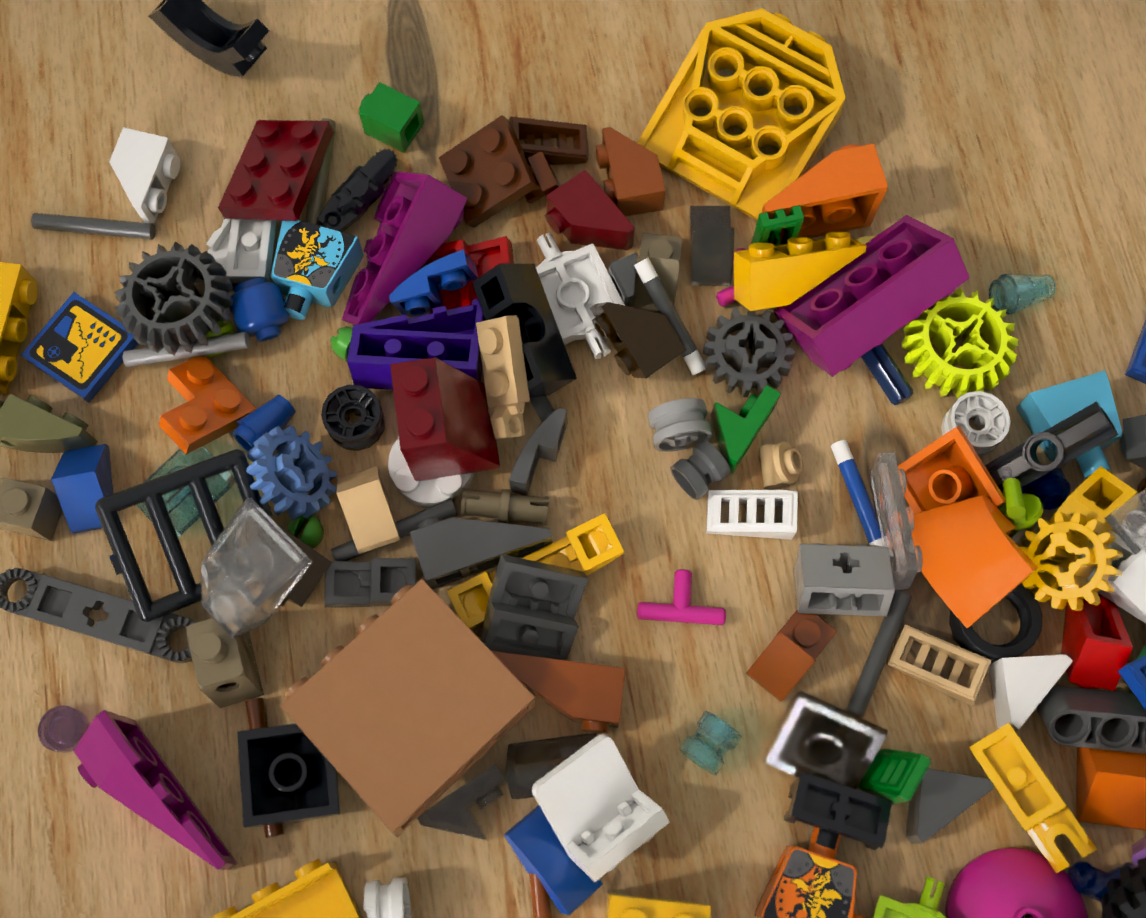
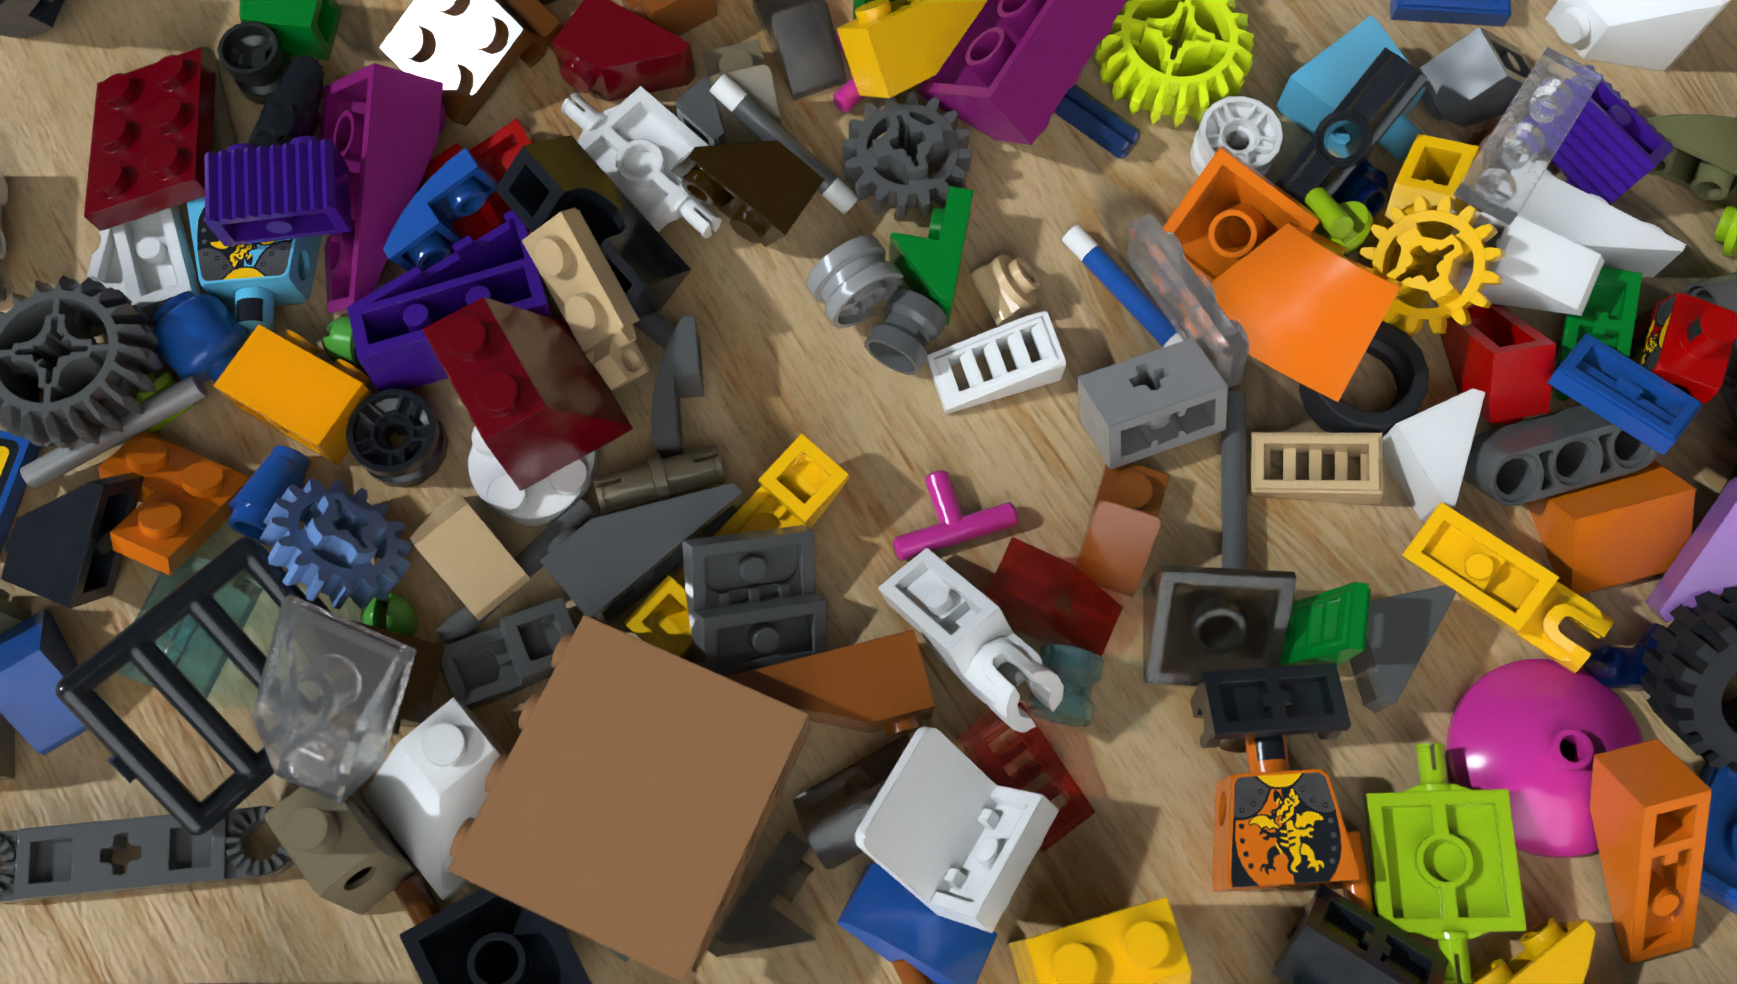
camera: 25 degrees left, 0 degrees up
none -> black slope [1,472,144,609]
none -> dark purple brick [204,136,352,246]
none -> light orange brick [213,324,372,466]
none -> pearl dark grey wheel [217,21,292,105]
none -> white slope [362,698,507,901]
none -> white plate [878,548,1064,733]
none -> clear red slope [958,701,1096,852]
none -> clear red slope [985,537,1123,667]

